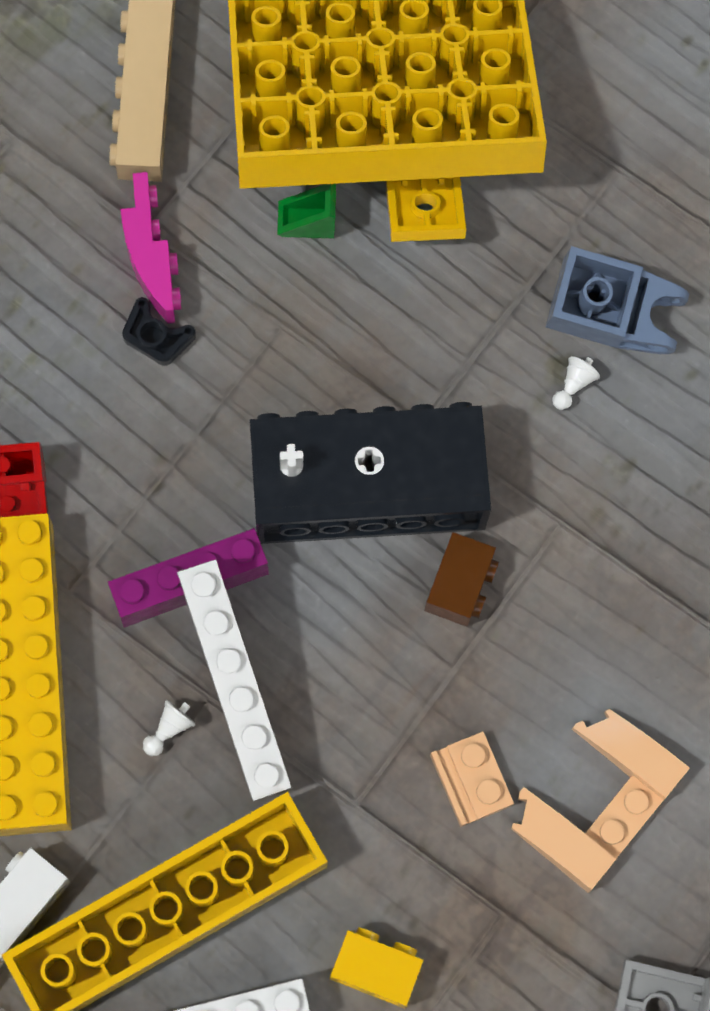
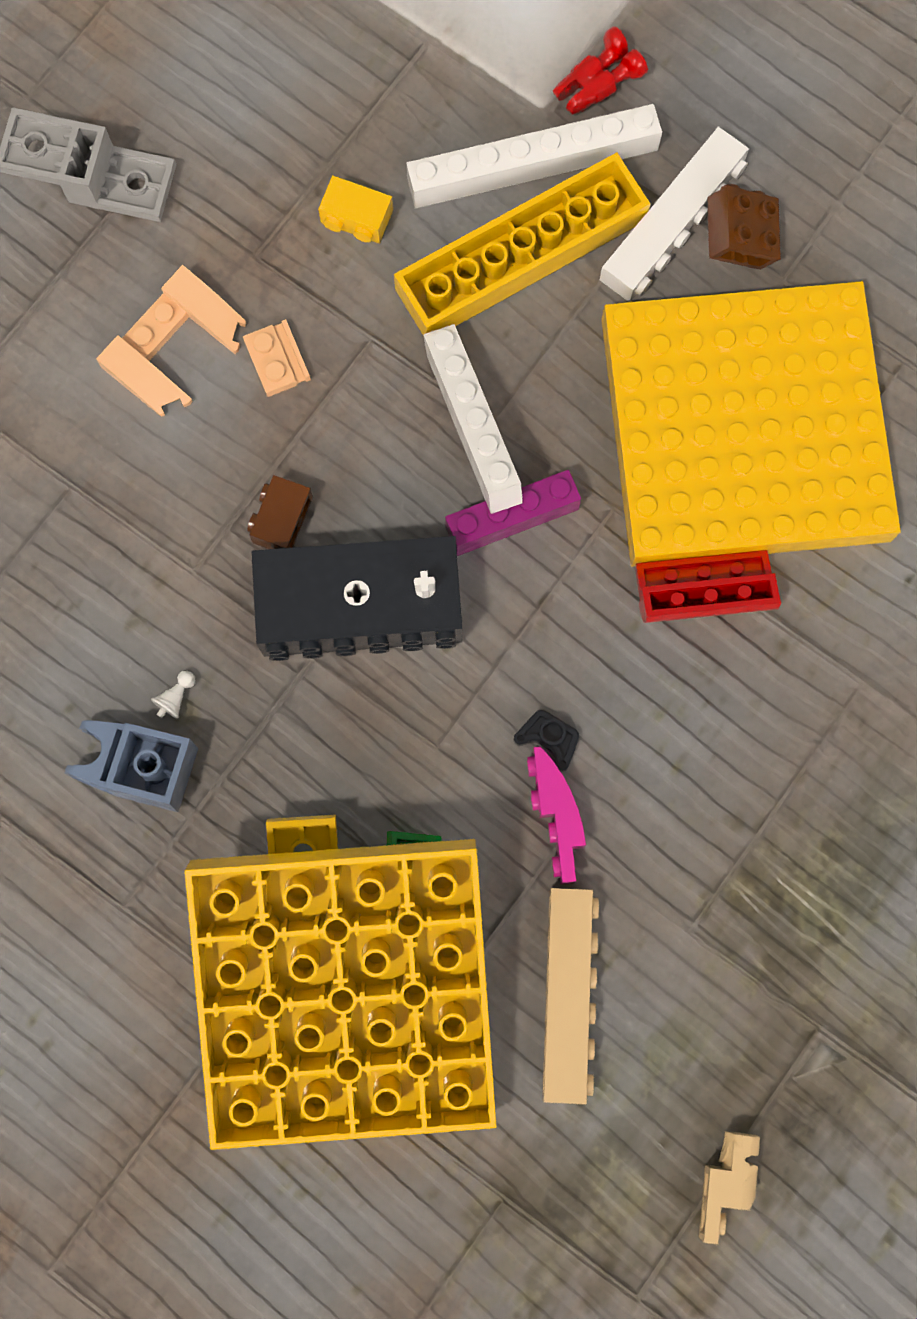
camera: 175 degrees left, 5 degrees up
white piece [143,700,195,756] -> none

